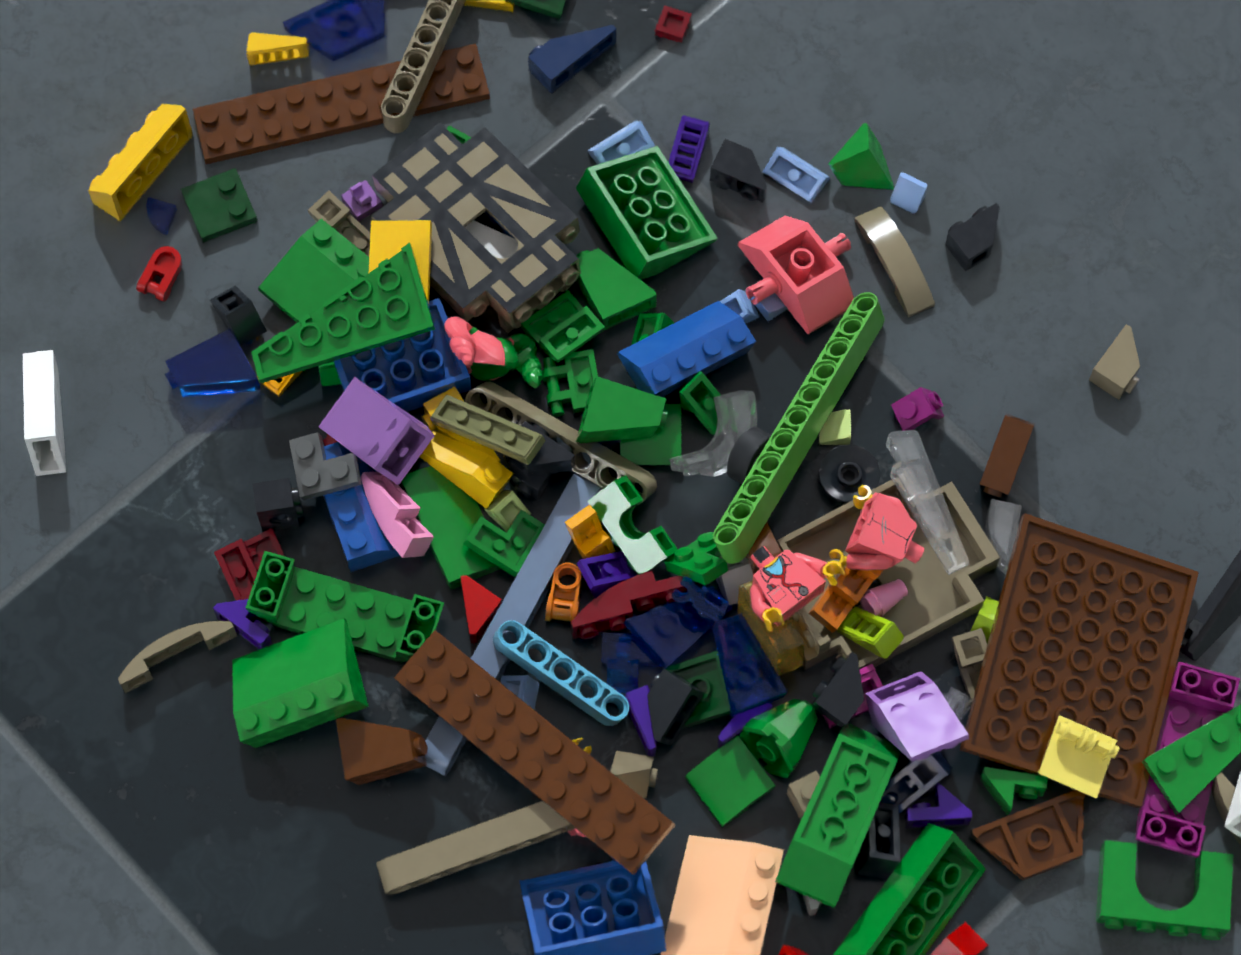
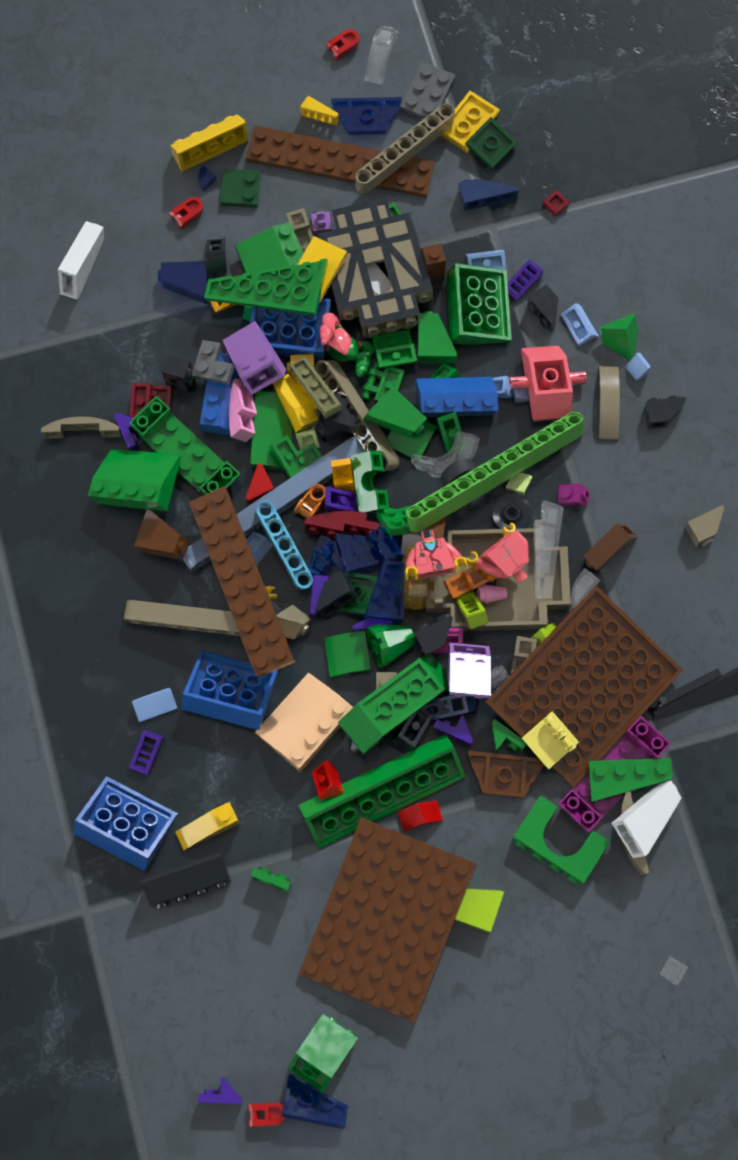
camera: 30 degrees right, 5 degrees up
none -> reddish brown slope [421,243,446,283]

